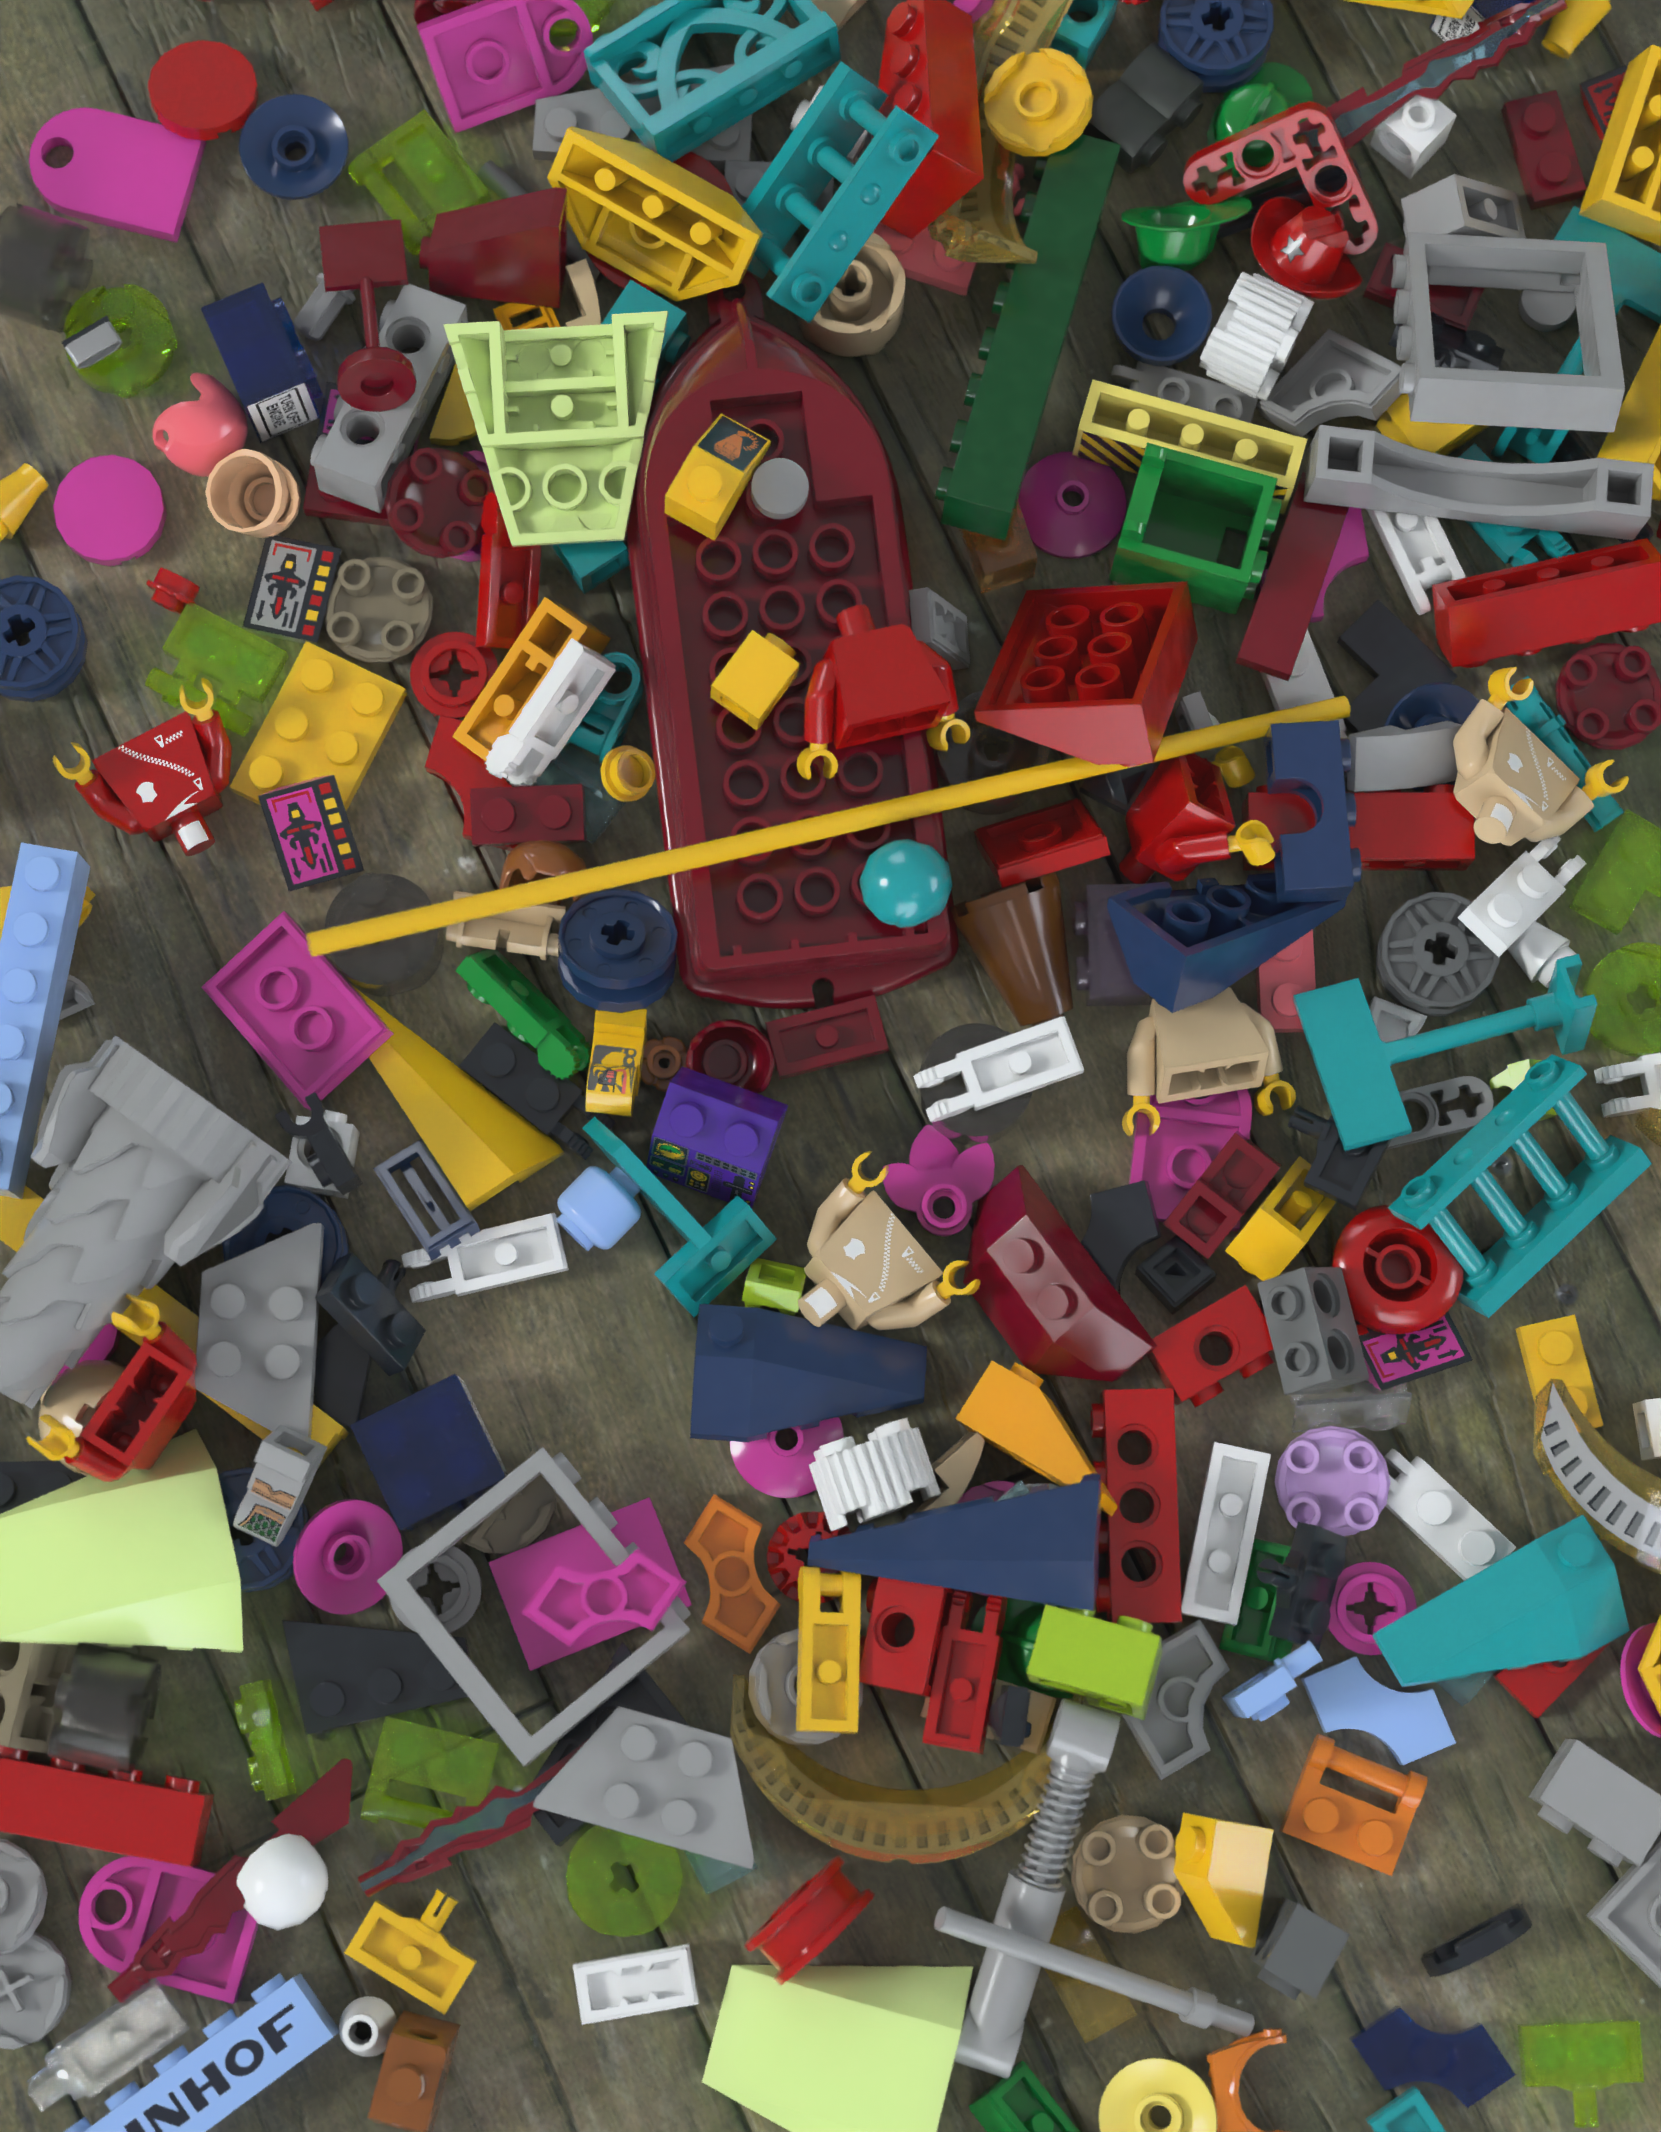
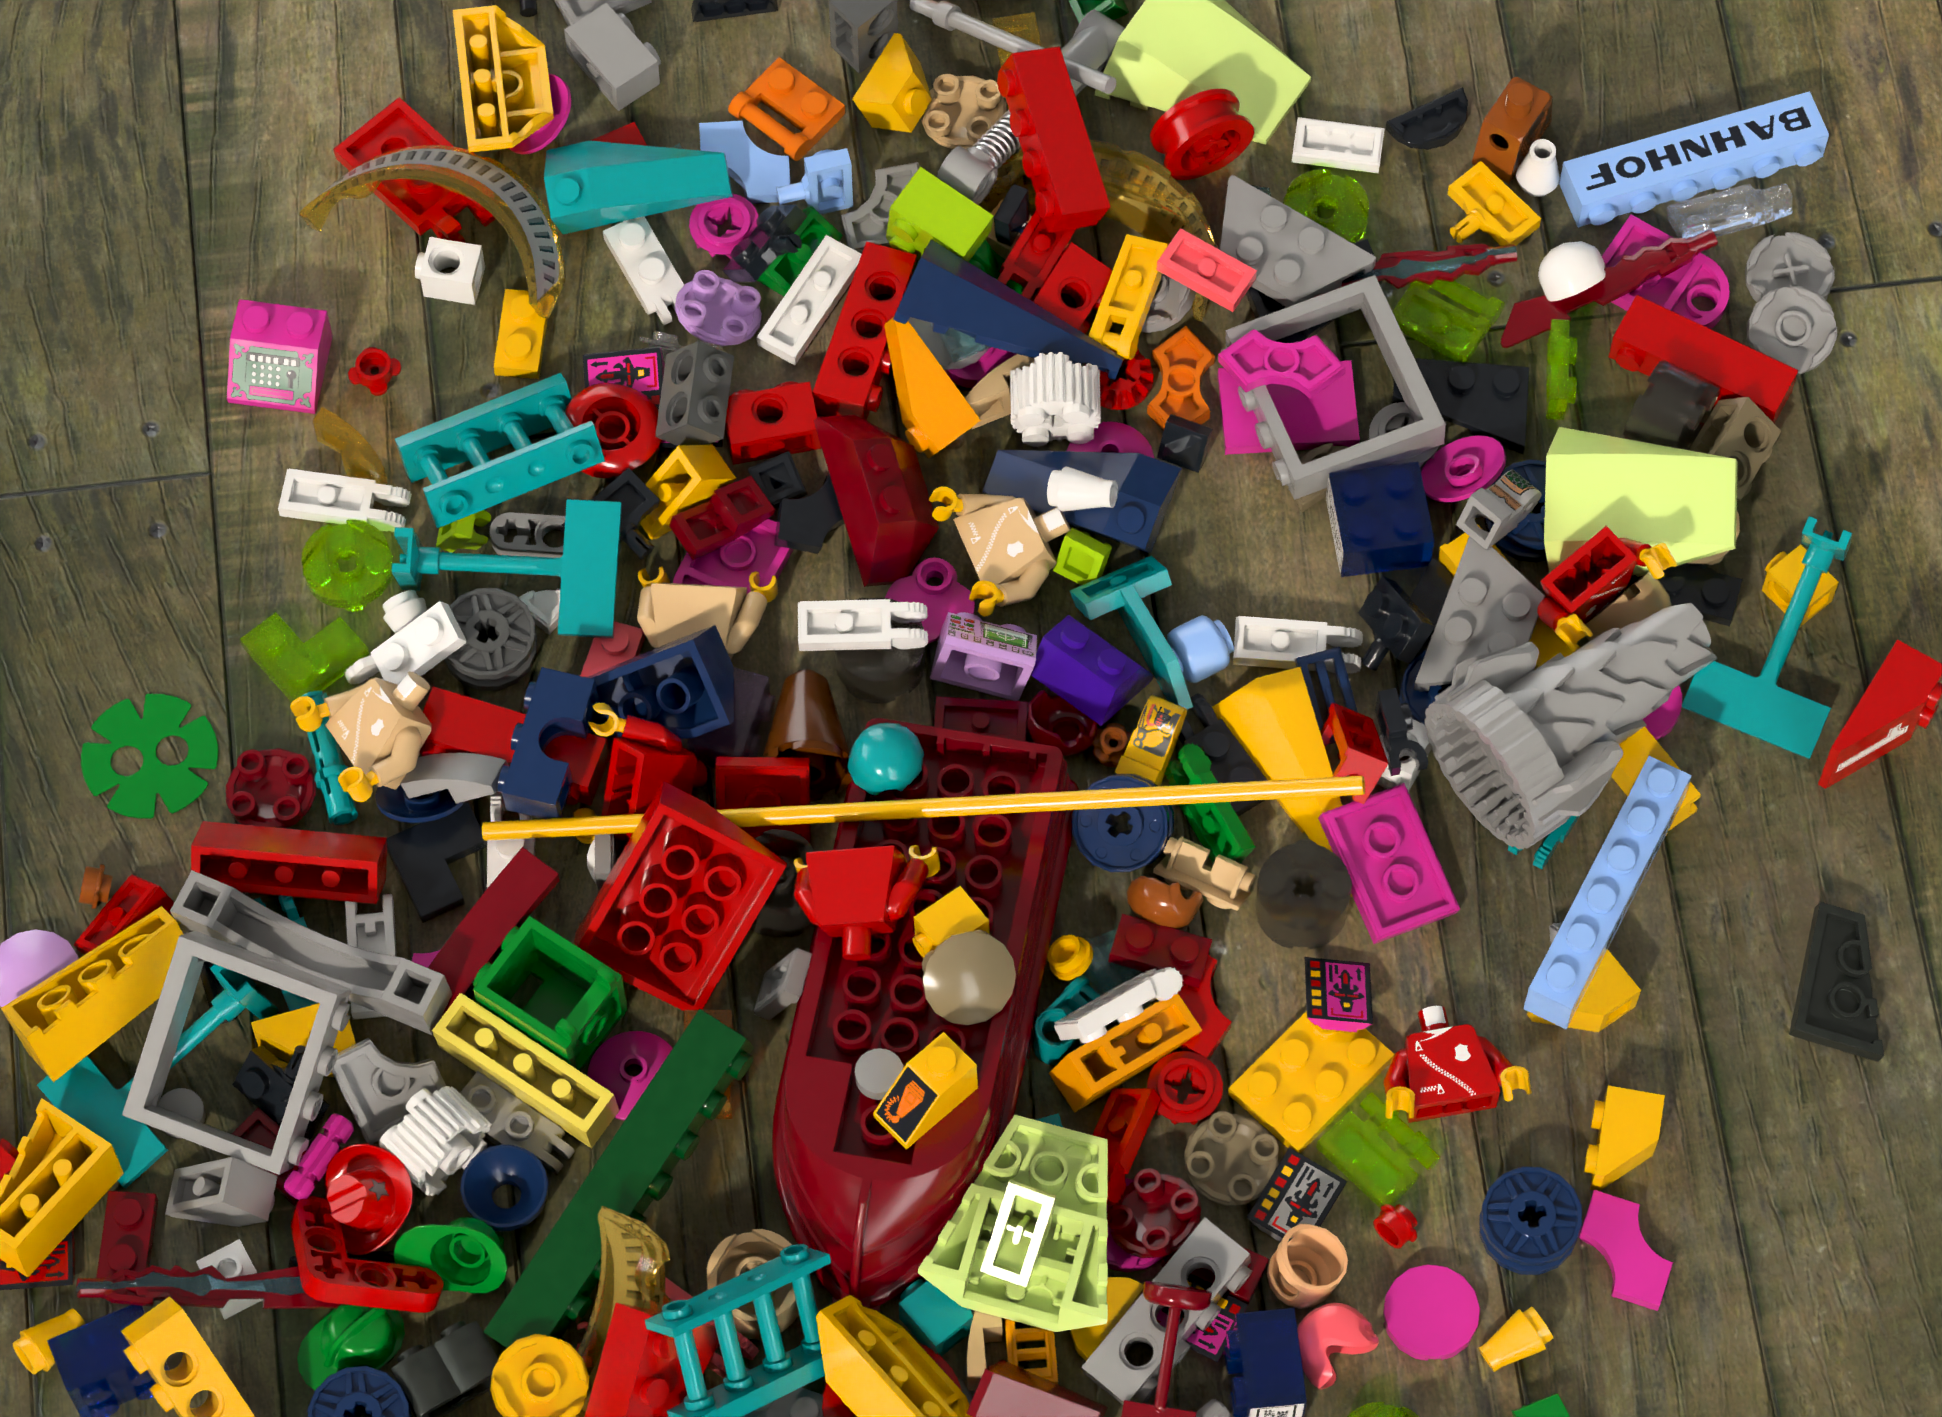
camera: 160 degrees left, 15 degrees down
none -> dark pink axle [284,1113,354,1200]
none -> dark tan dish [922,930,1016,1025]
none -> lavender slope [930,612,1037,701]
none -> slope [980,1180,1056,1287]
none -> red brick [997,46,1111,233]
none -> white cone [1047,466,1118,512]
none -> coral plate [1156,228,1257,312]
none -> black tile [1157,414,1213,473]
none -> red hinge [1320,702,1389,804]
none -> black tile [1386,87,1468,150]

